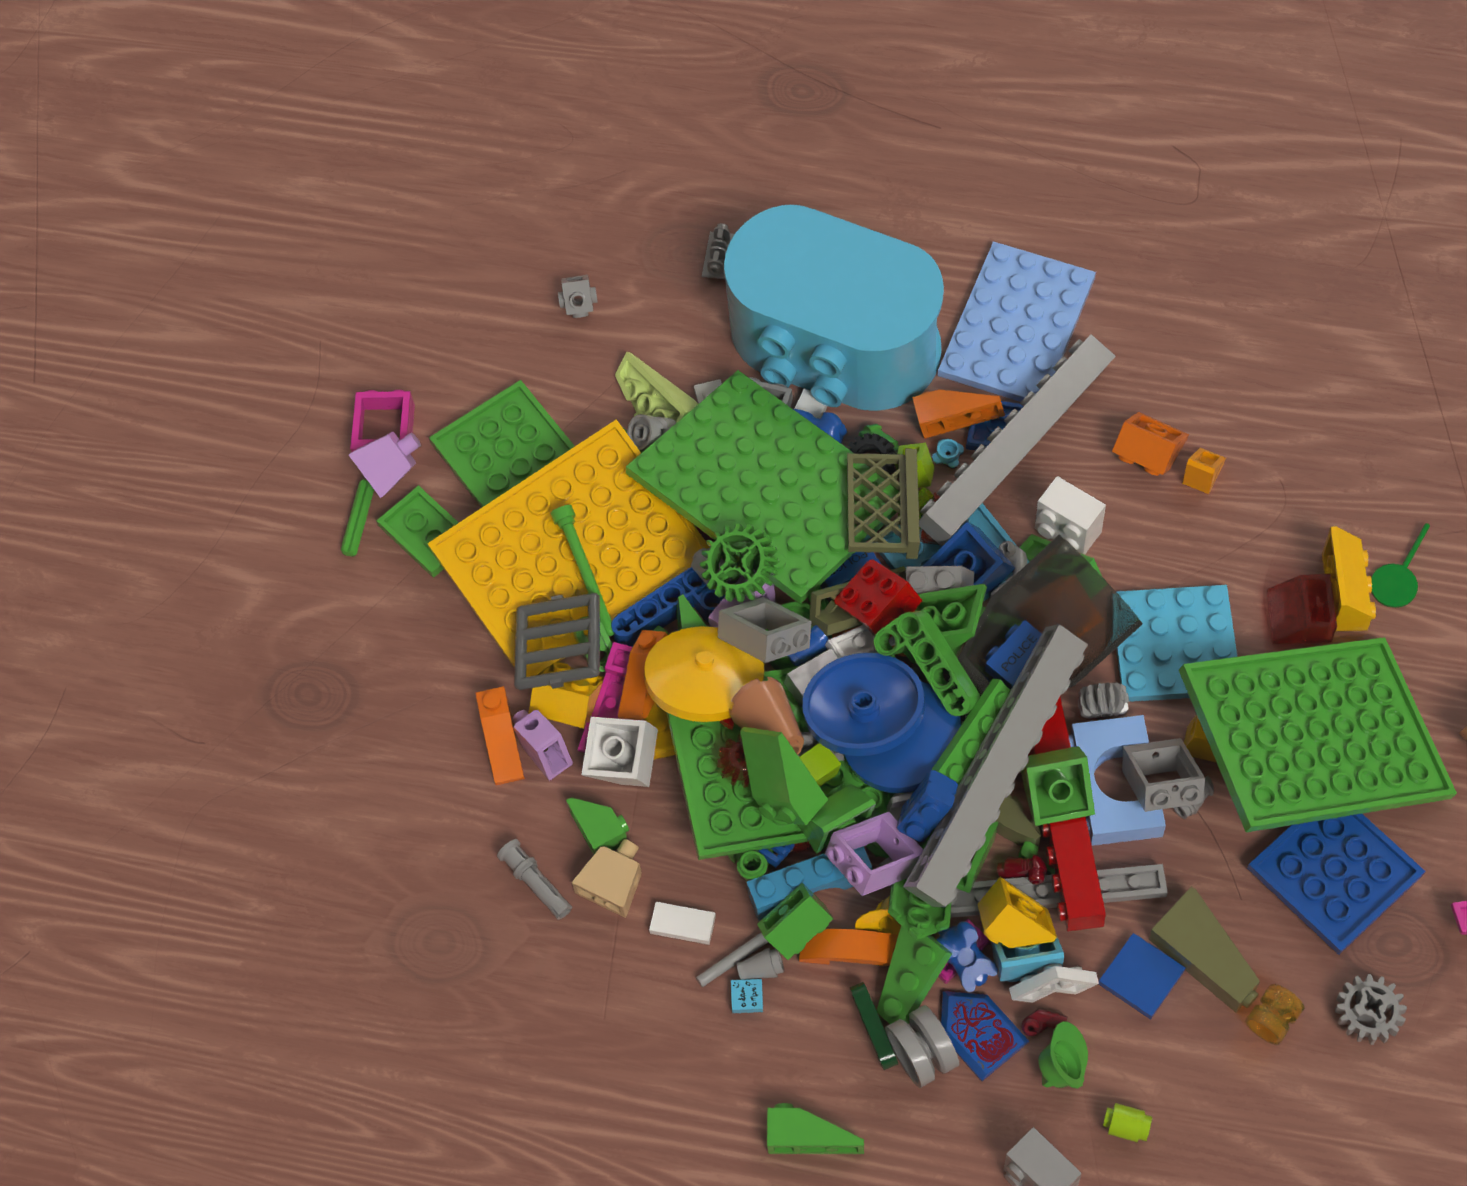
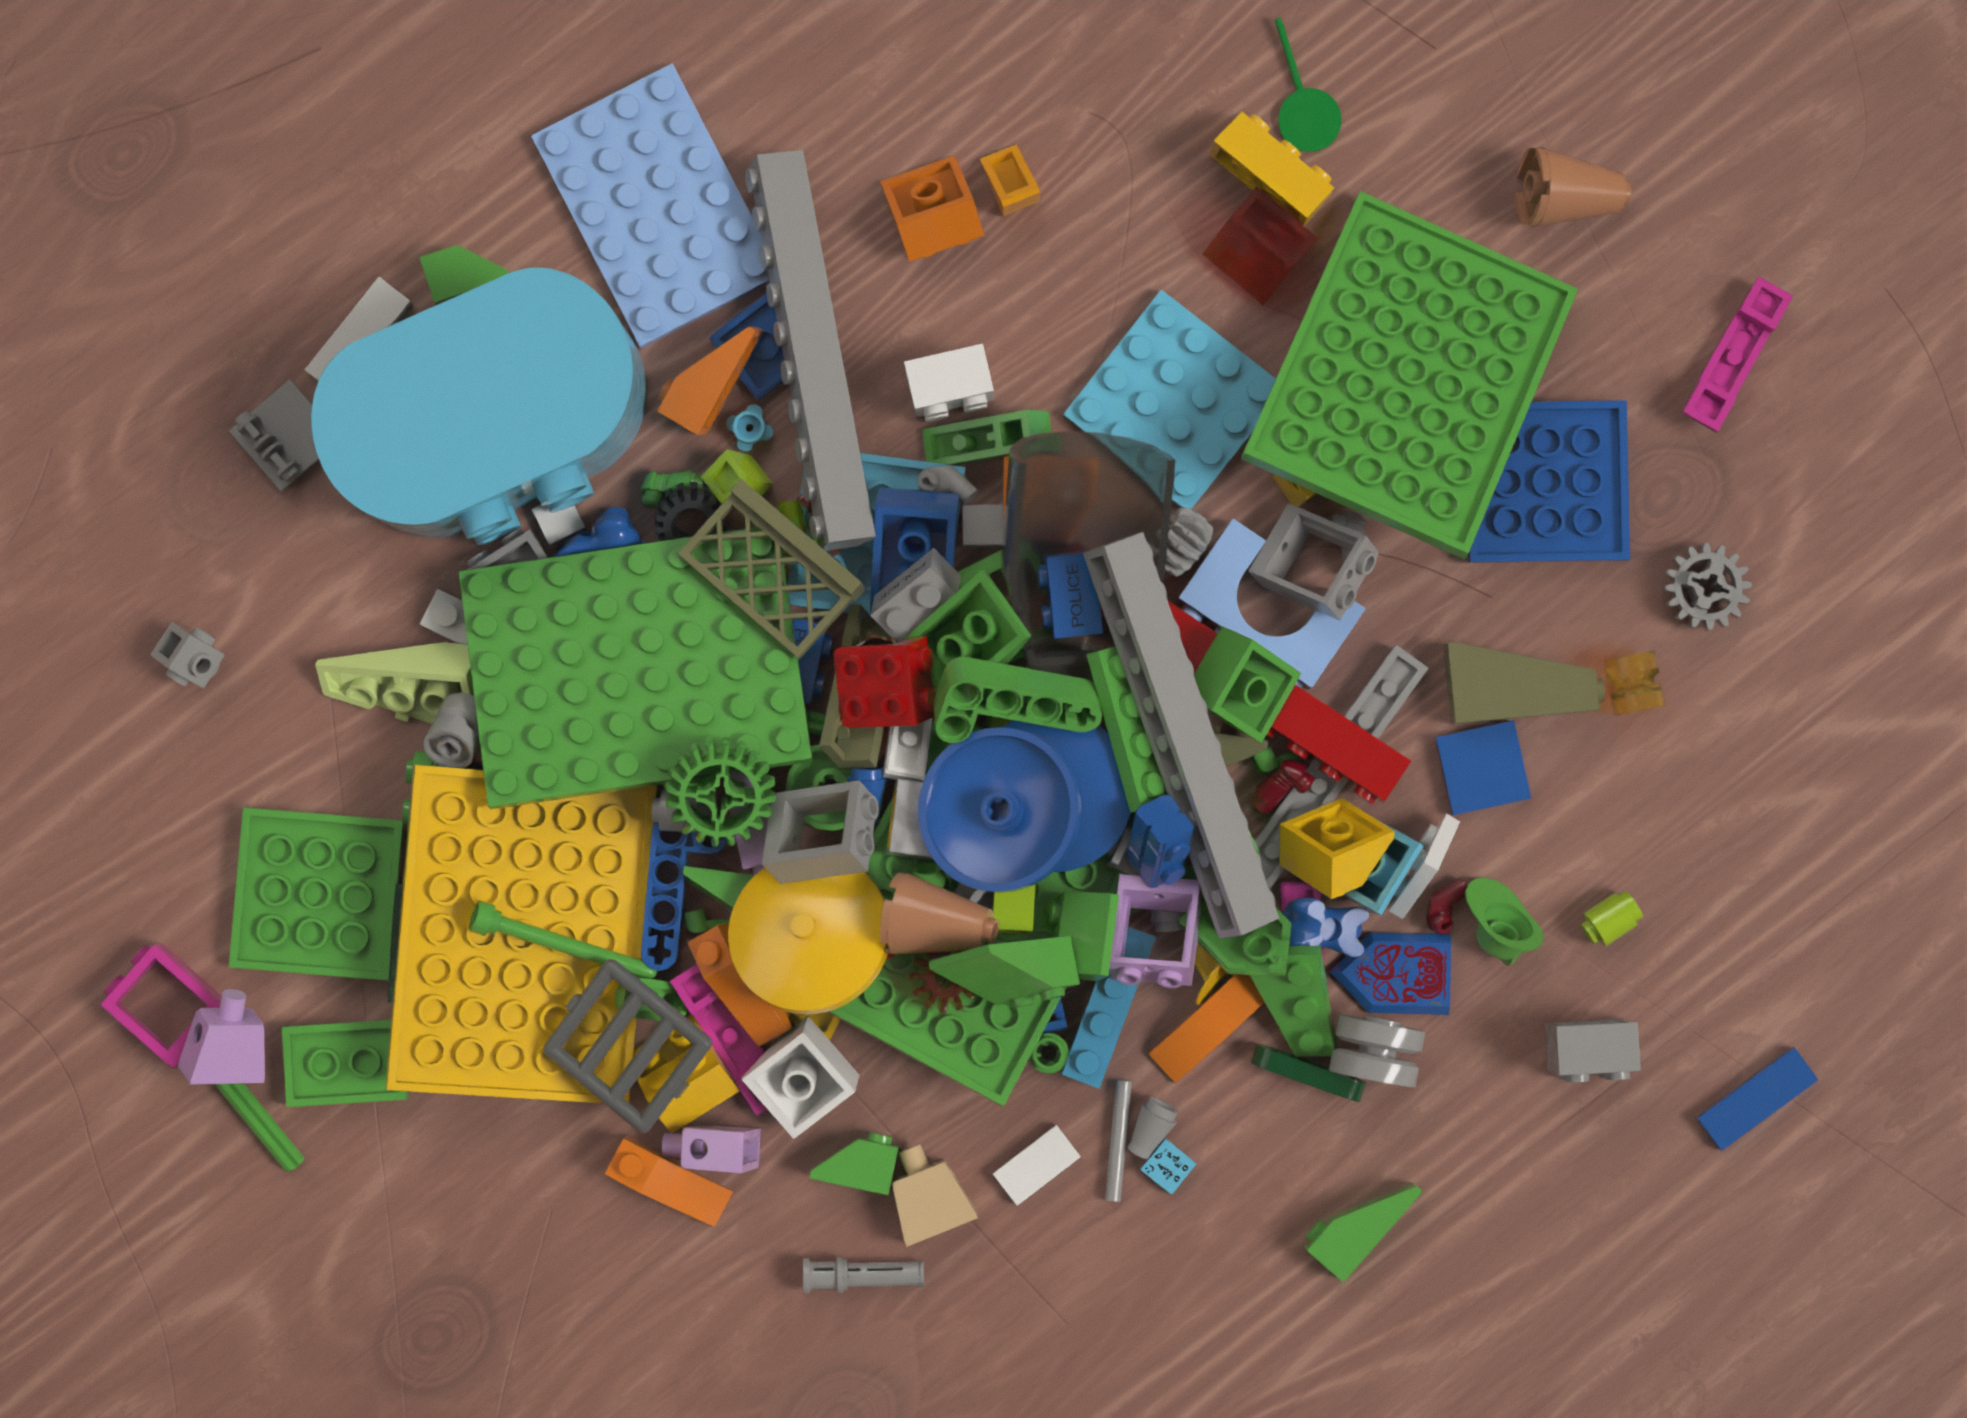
camera: 55 degrees left, 25 degrees up
bright green brick [757,883,833,960] -> none

